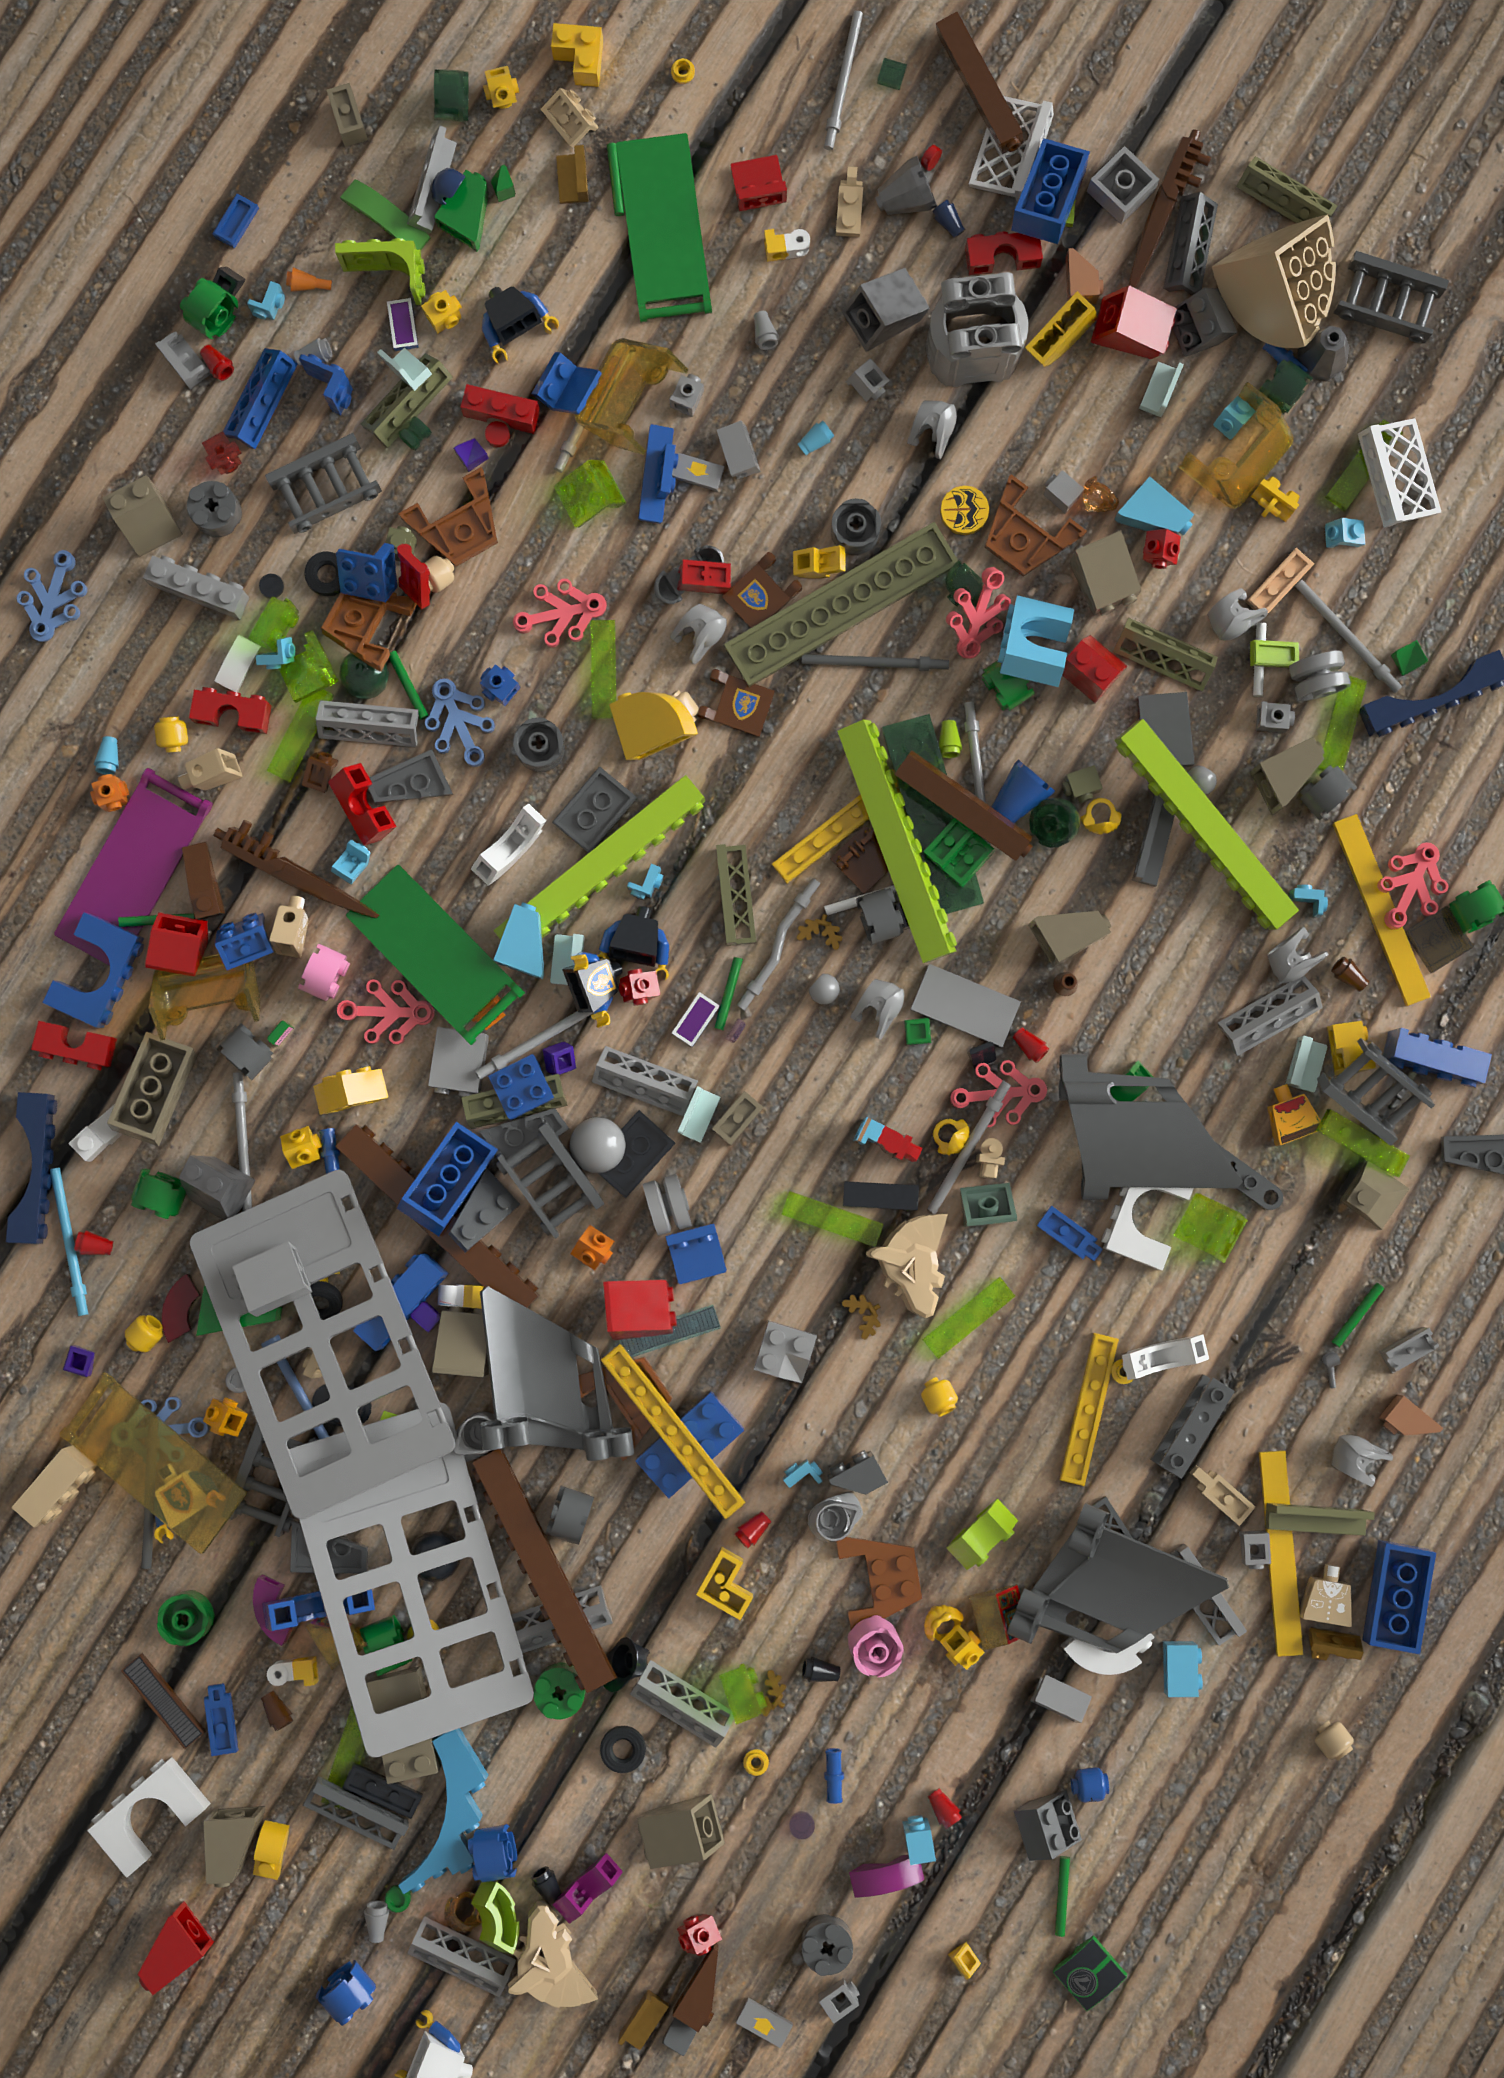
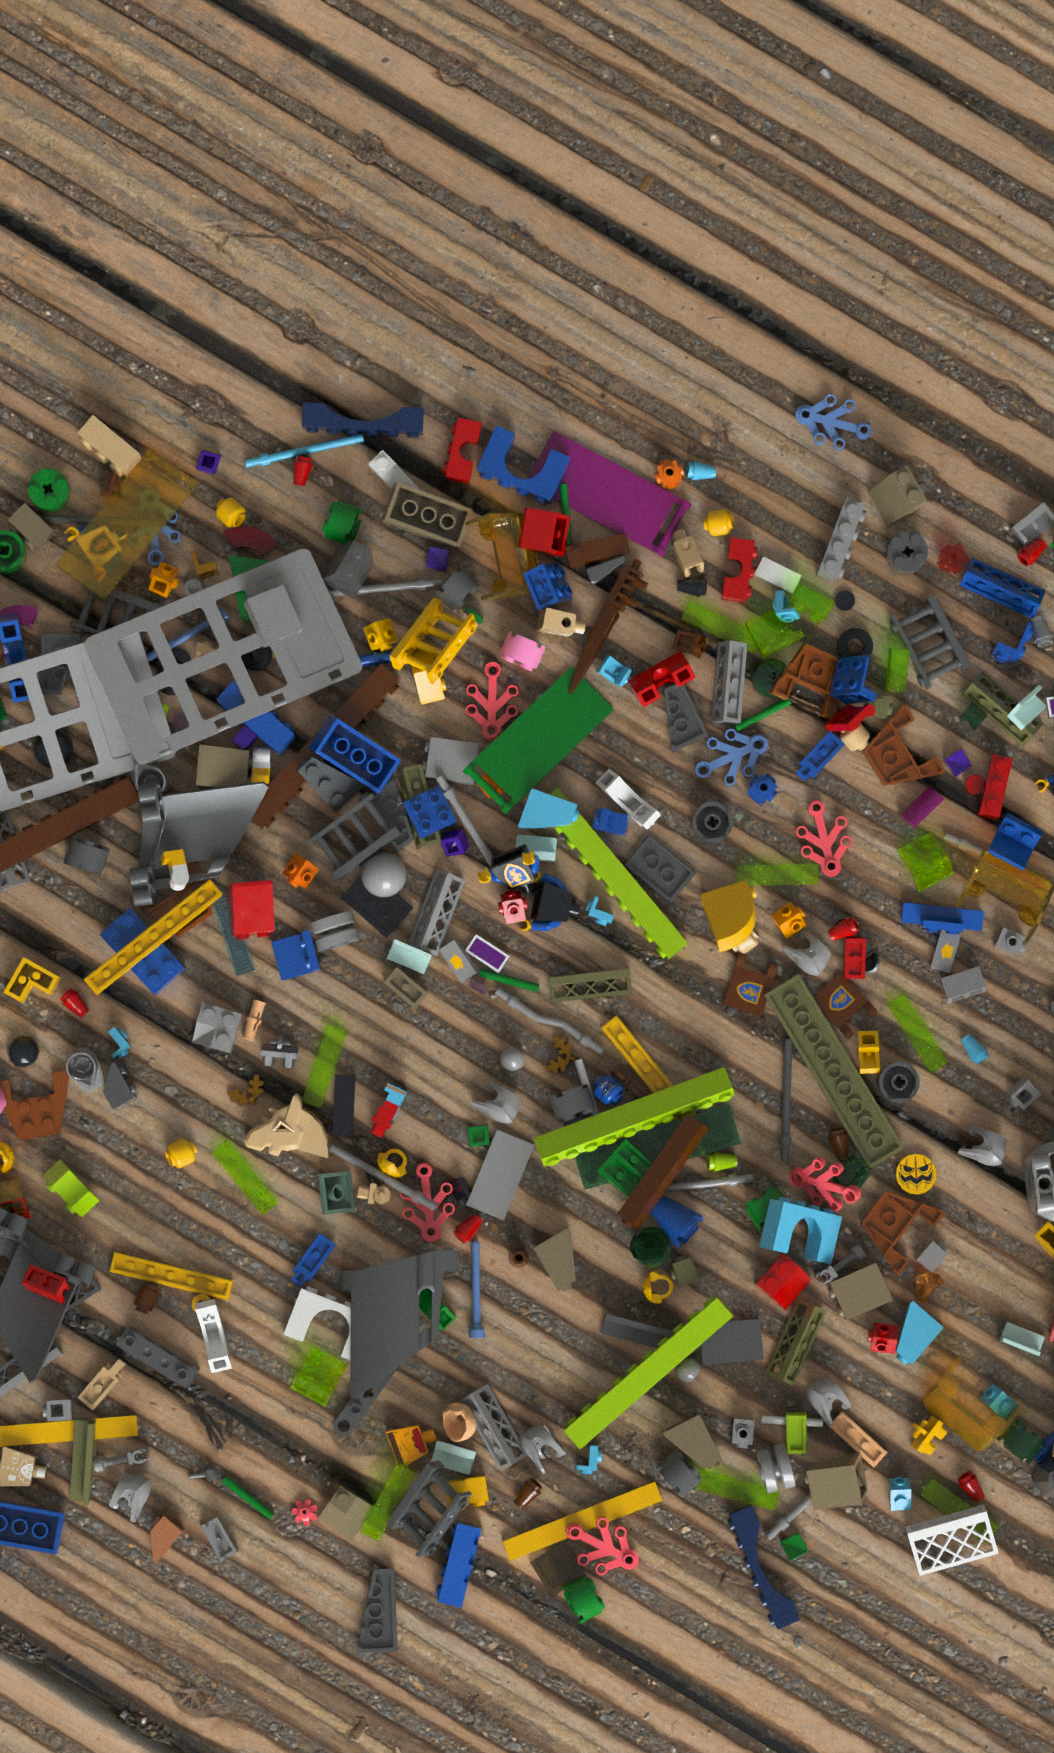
camera: 85 degrees right, 0 degrees up
none -> black hair [7,1035,40,1068]
none -> dark tan brick [8,503,54,552]
none -> red hinge [21,1264,69,1304]
none -> green brick [28,468,70,512]
none -> light grey bar [93,1448,151,1472]
none -> reddish brown slope [100,473,121,498]
none -> reddish brown brick [133,1282,159,1314]
none -> leg [161,849,189,891]
none -> tile [173,713,189,732]
none -> pearl gold panel [191,550,219,580]
none -> light nougat pin [242,999,266,1042]
none -> flat silver hips [260,1034,299,1068]
none -> coral plant [291,1498,318,1526]
none -> yellow fence [390,597,477,685]
none -> dark purple slope [426,547,450,572]
none -> light grey tile [439,938,479,984]
none -> light nougat hair [442,1402,477,1442]
none -> medium blue piece [469,1240,485,1338]
none -> dark grey slope [586,555,626,586]
none -> blue brick [592,808,630,837]
none -> blue head [593,1075,623,1105]
none -> black cone [677,577,707,597]
none -> light orange brick [771,902,807,939]
none -> blue hinge [796,731,845,782]
none -> dark tan slope [804,1452,868,1510]
none -> light grey bar [814,1245,867,1285]
none -> reddish brown cone [827,1128,848,1159]
none -> red cone [828,917,860,941]
none -> clear neon green brick [885,648,910,693]
none -> clear neon green tile [887,994,948,1074]
none -> magenta brick [899,787,944,829]
none -> red cone [958,1471,985,1503]

